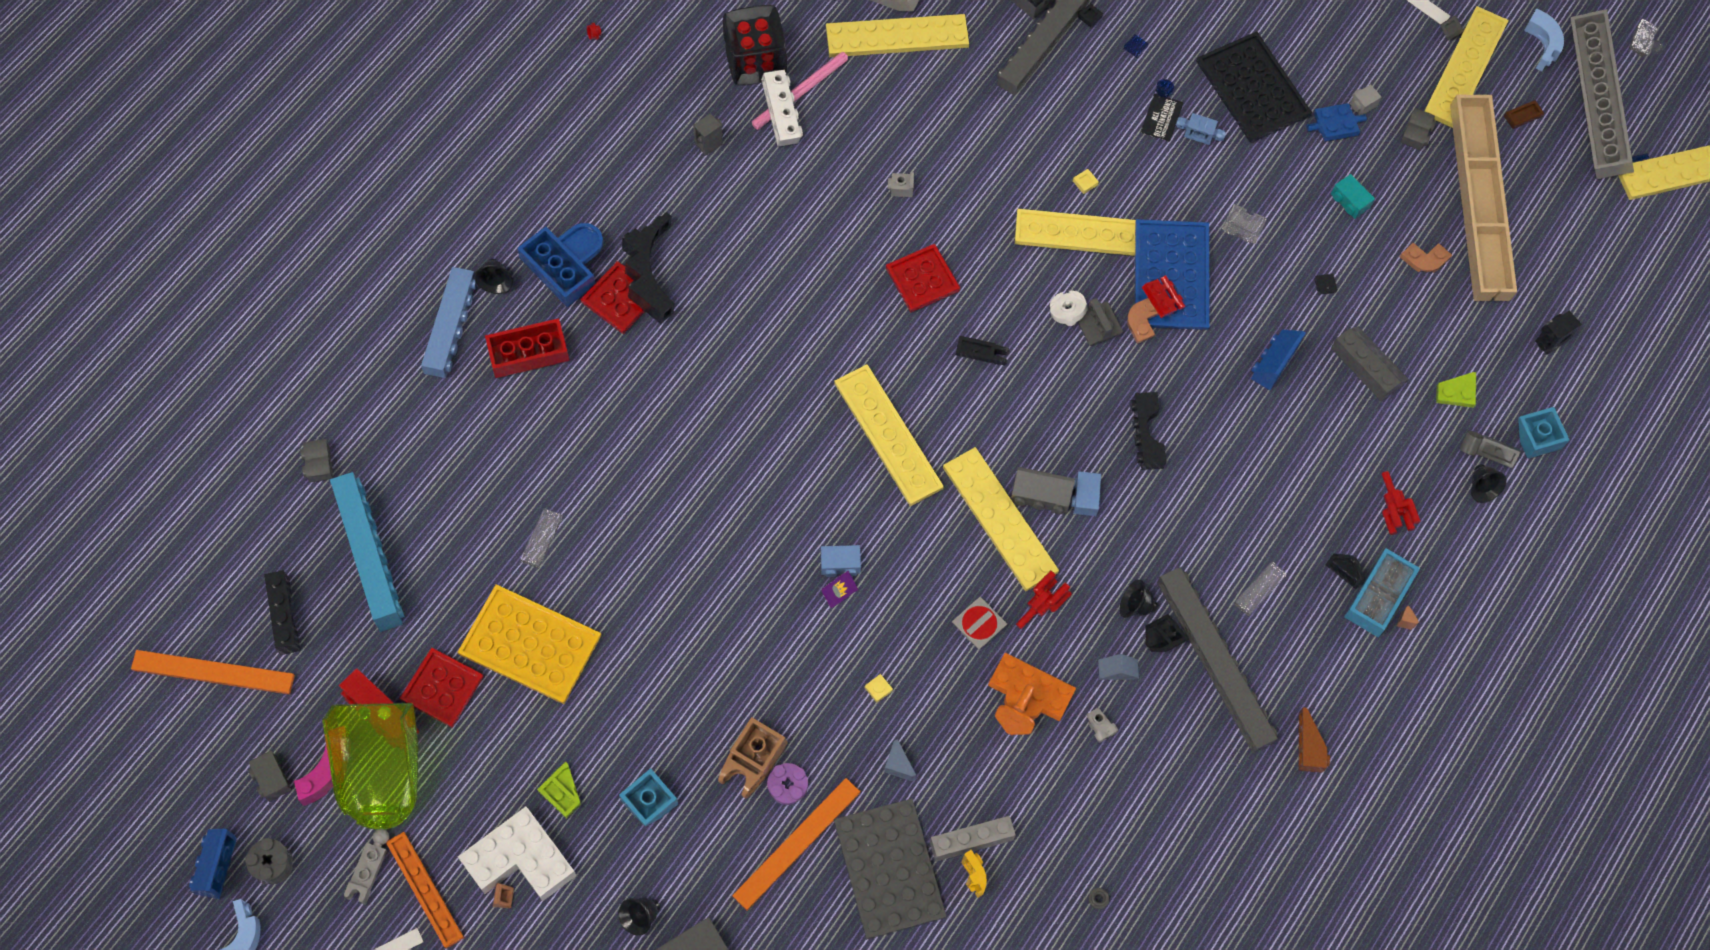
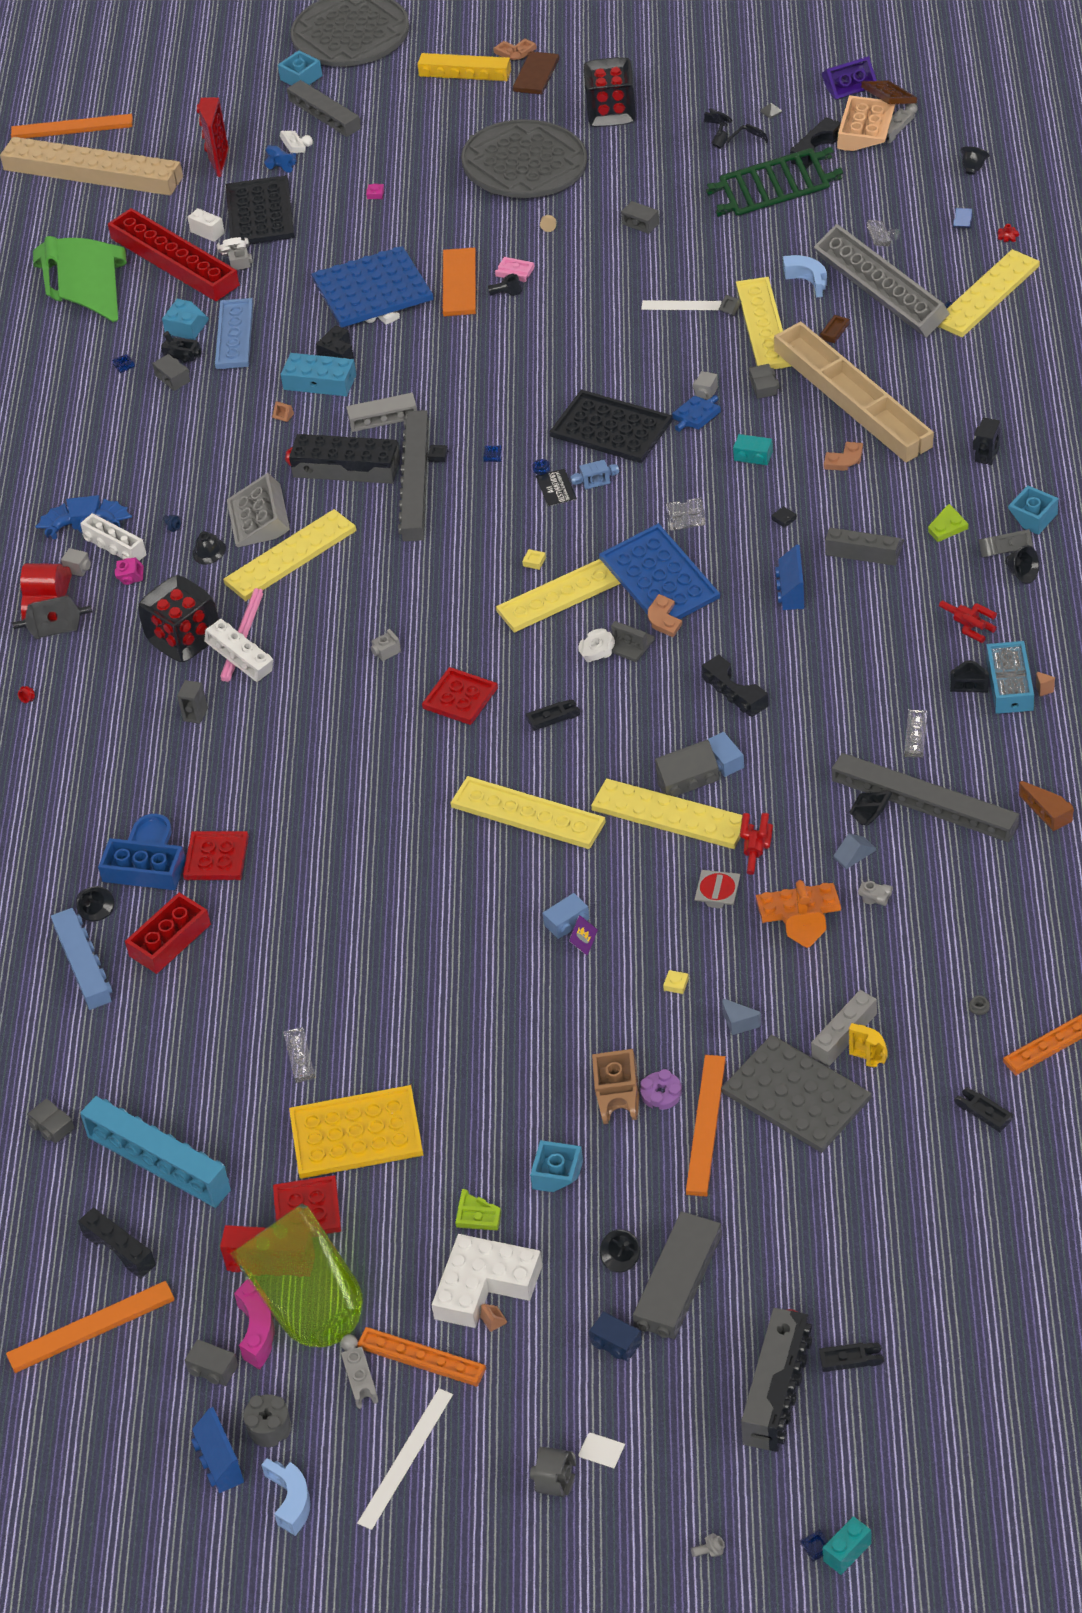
camera: 25 degrees left, 20 degrees down
black arch [622,212,675,324] -> none
black hat [1119,580,1157,618] -> none
red plate [1142,275,1186,318] -> none

